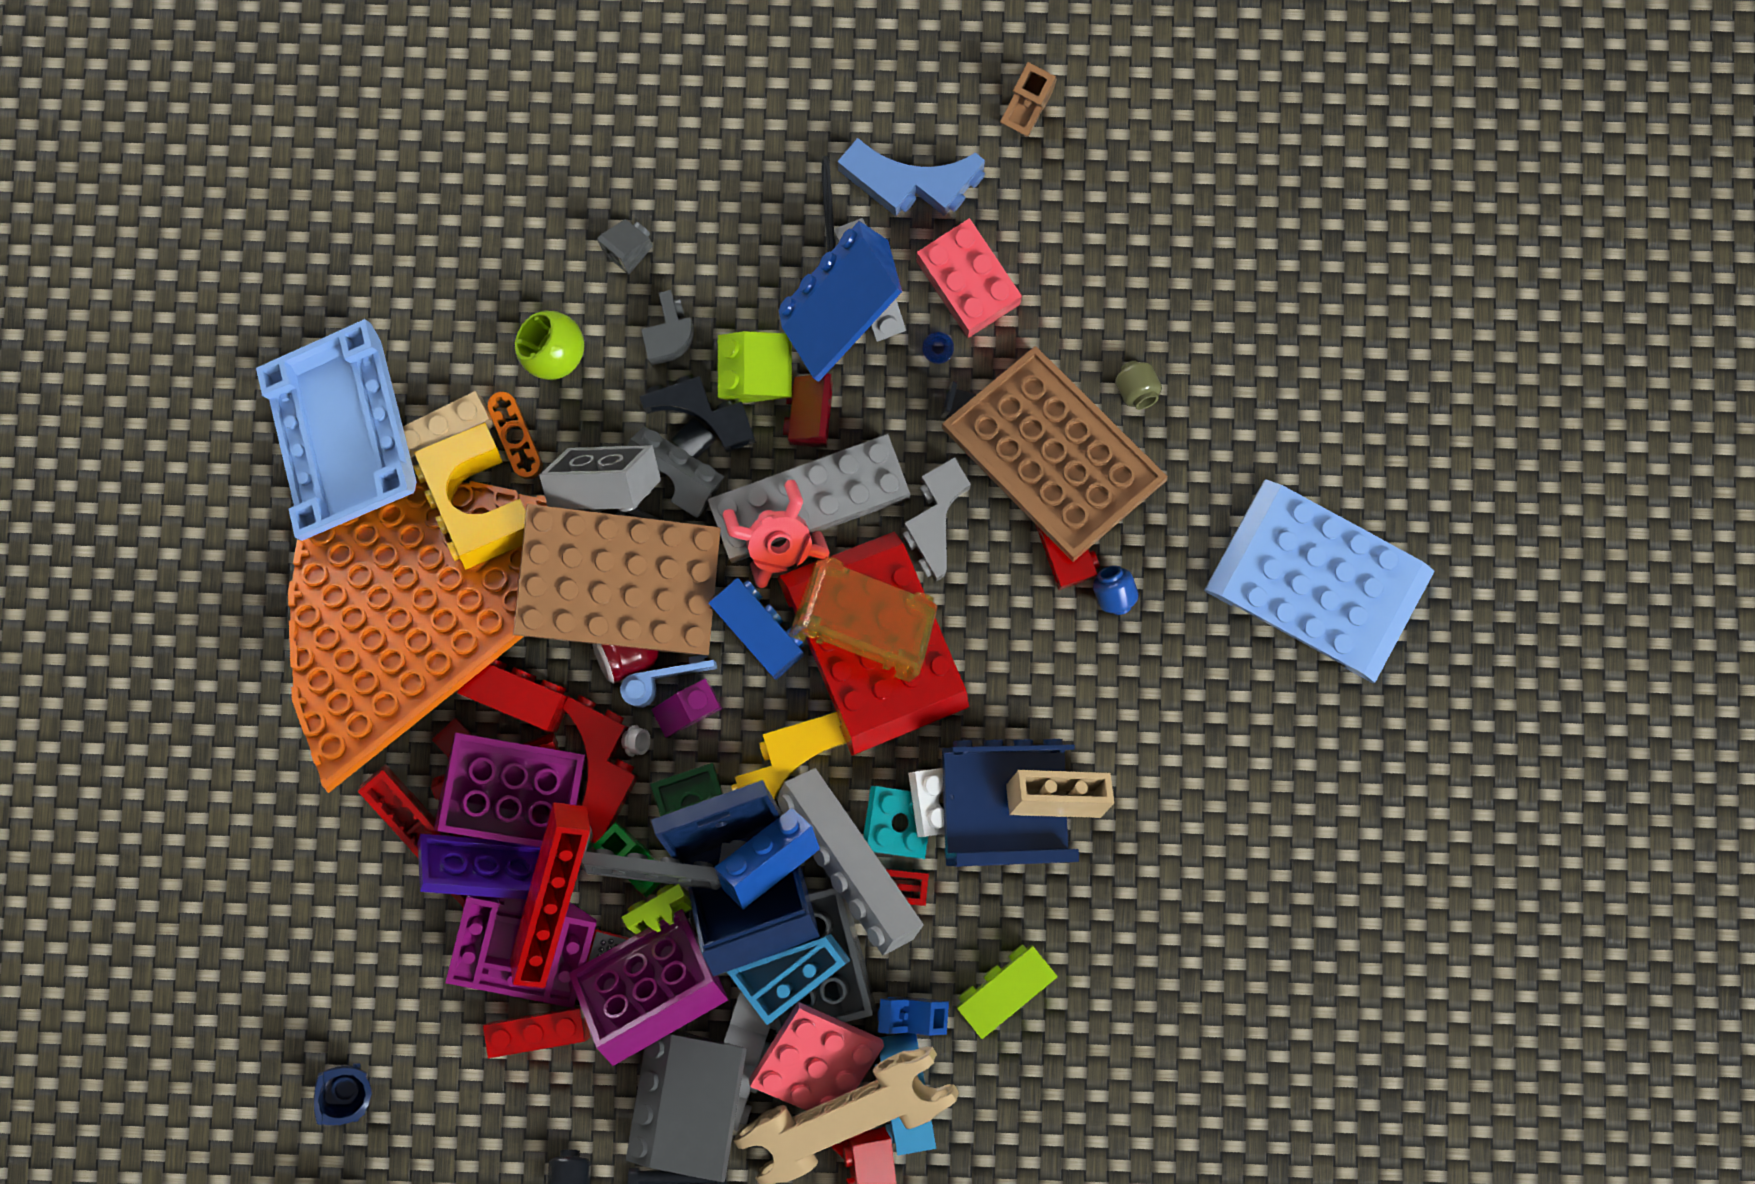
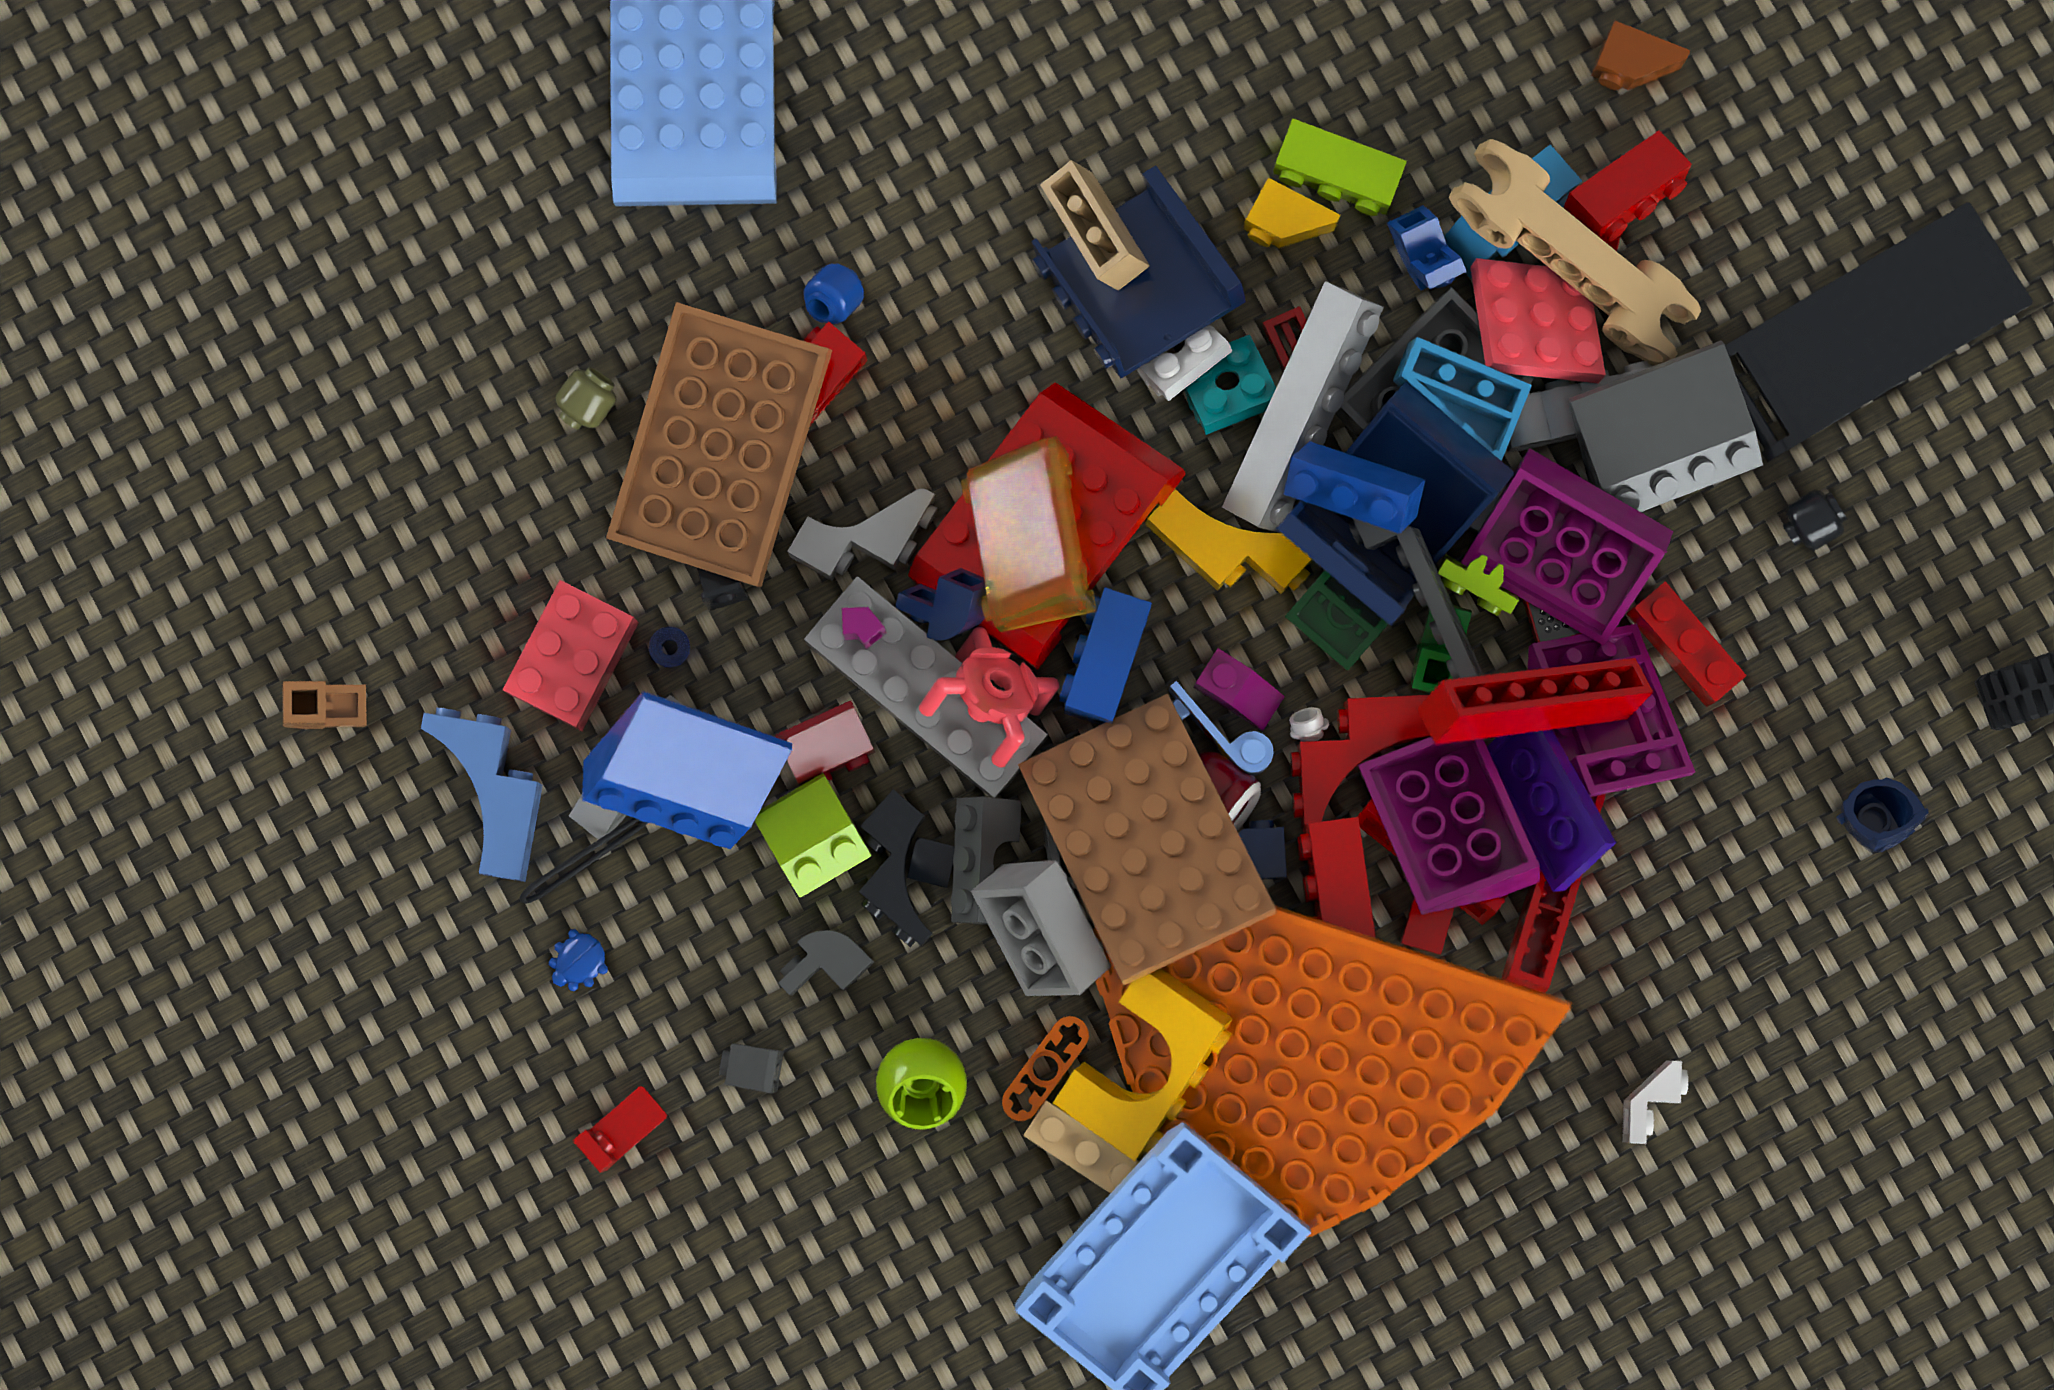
camera: 125 degrees left, 0 degrees up
none -> blue piece [549,929,608,991]
none -> red bracket [573,1086,668,1173]
none -> magenta piece [842,607,887,650]
none -> dark blue brick [895,568,995,640]
none -> dark blue slope [1238,820,1287,880]
none -> yellow slope [1243,178,1340,248]
none -> white slope [1623,1061,1688,1144]

